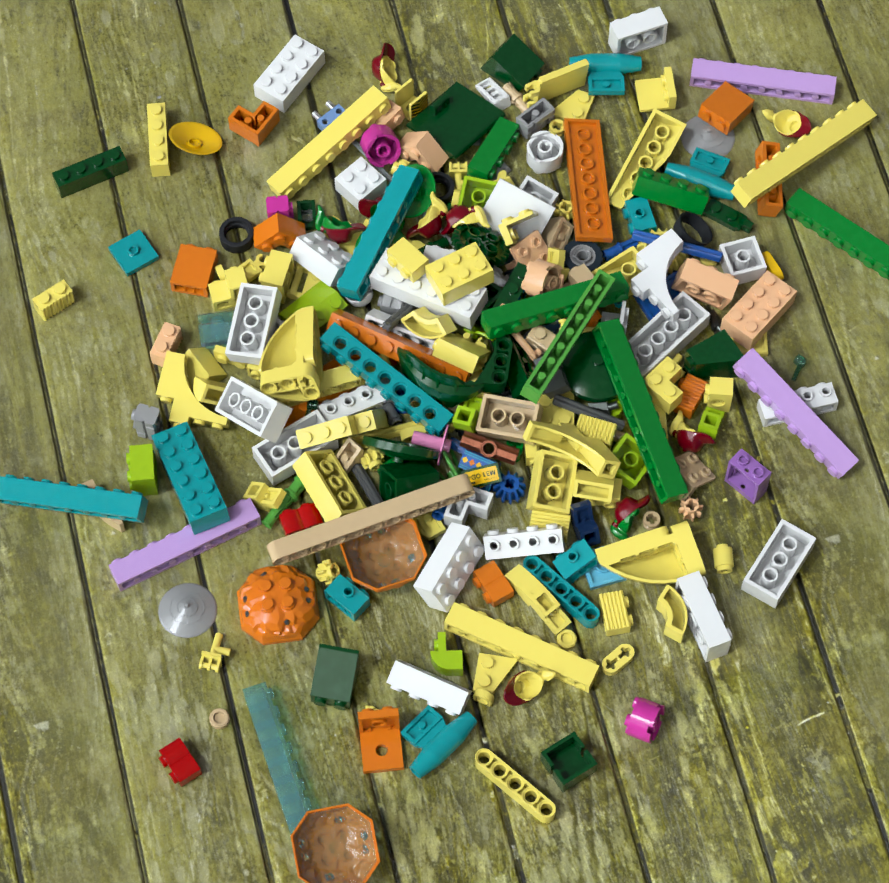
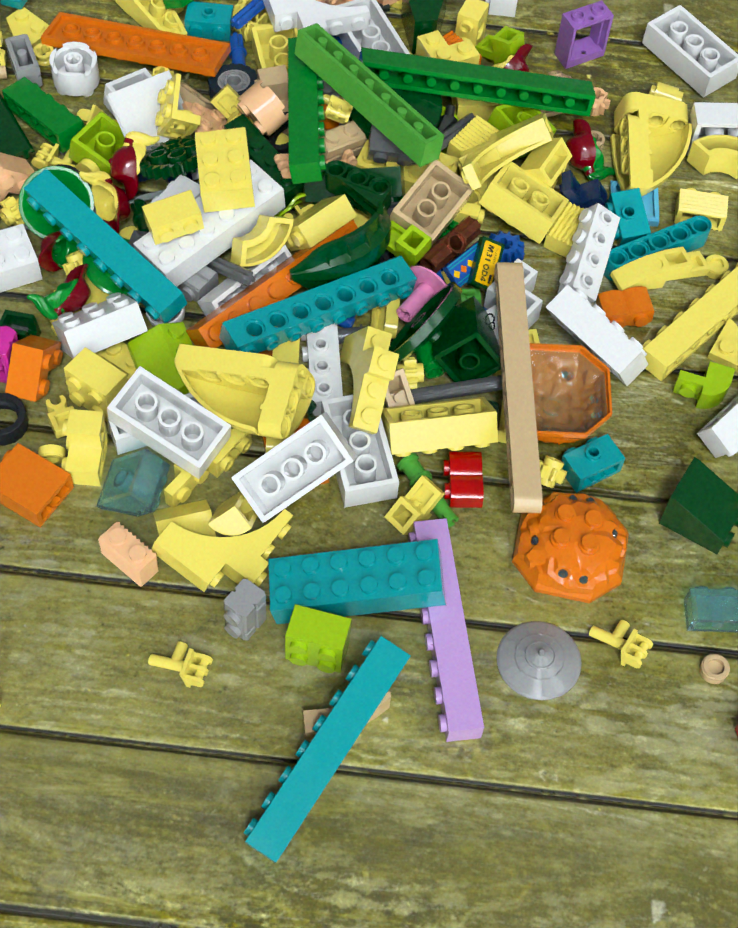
camera: 75 degrees left, 5 degrees down
none -> light yellow arm [148,641,213,688]

